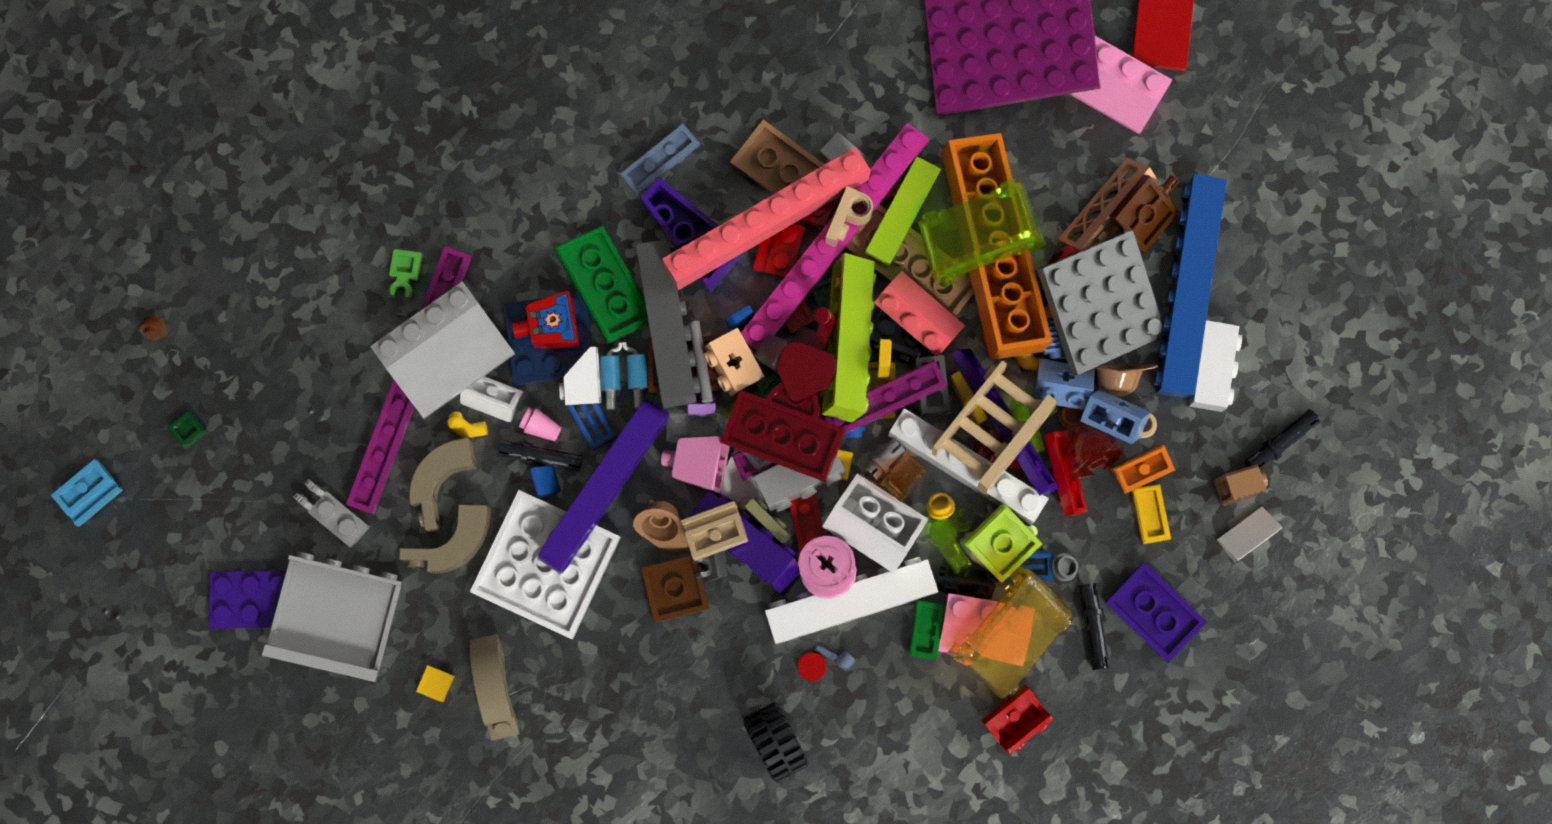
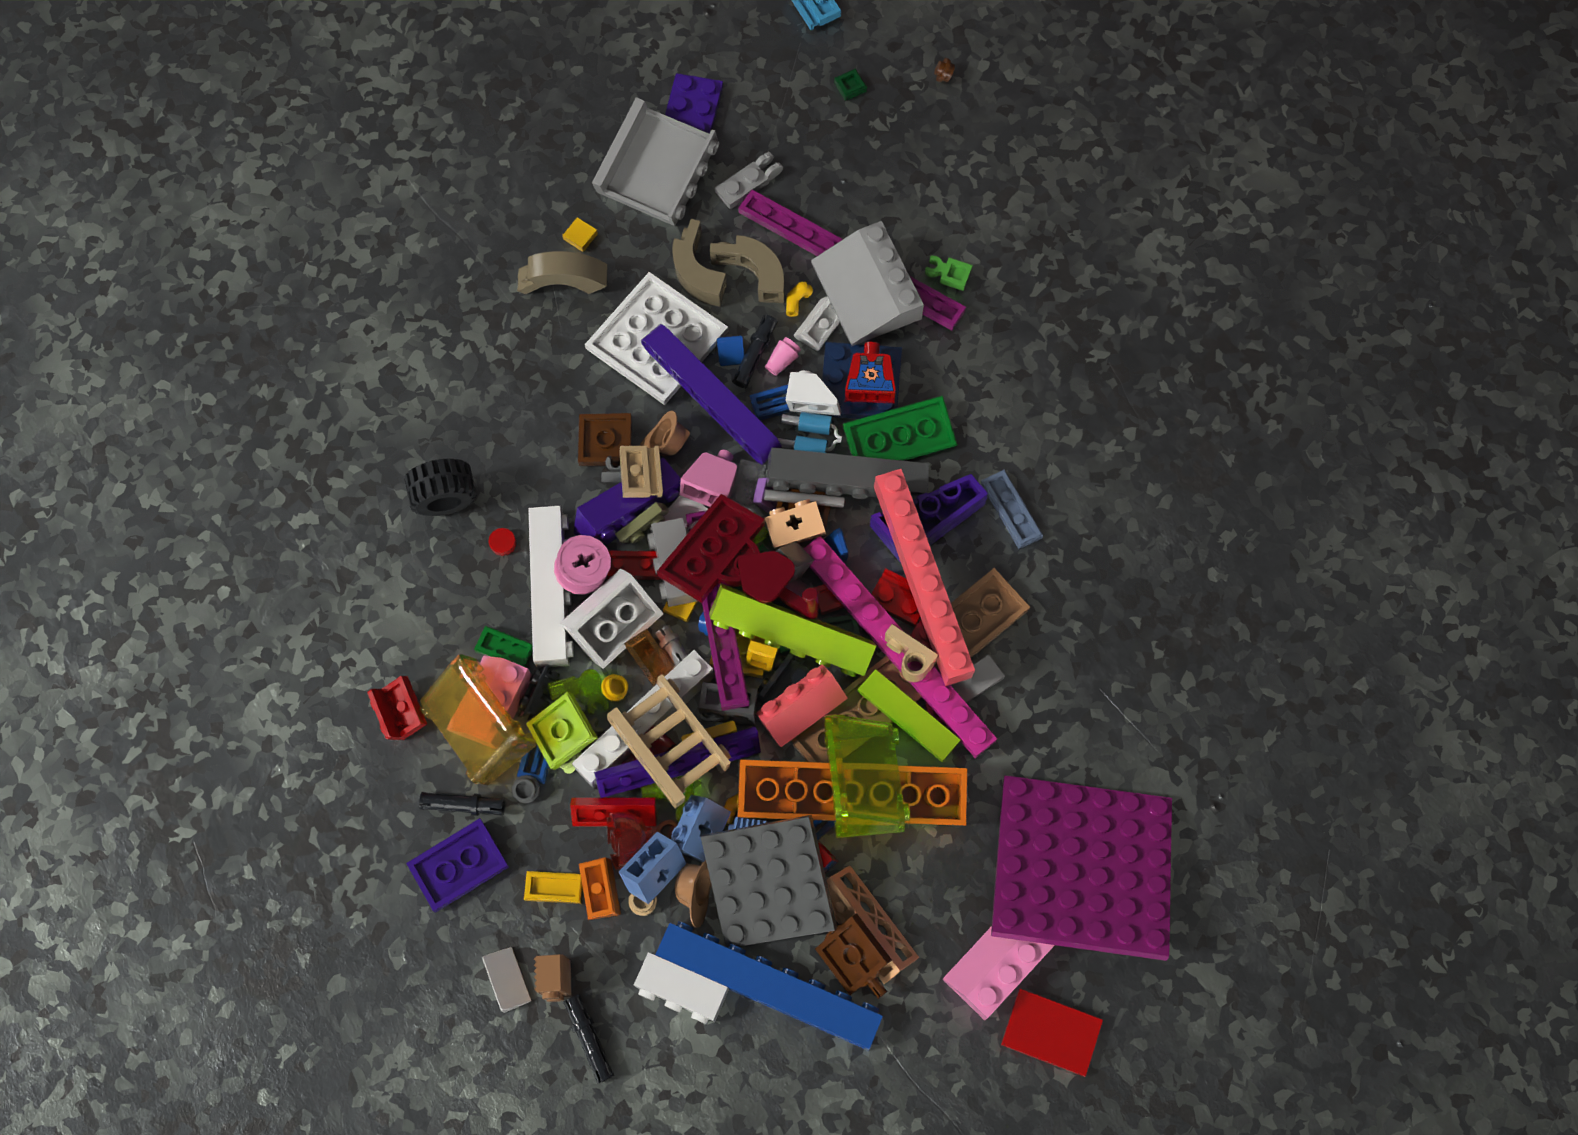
camera: 100 degrees right, 10 degrees down
sand blue hand [815,645,856,670] -> none

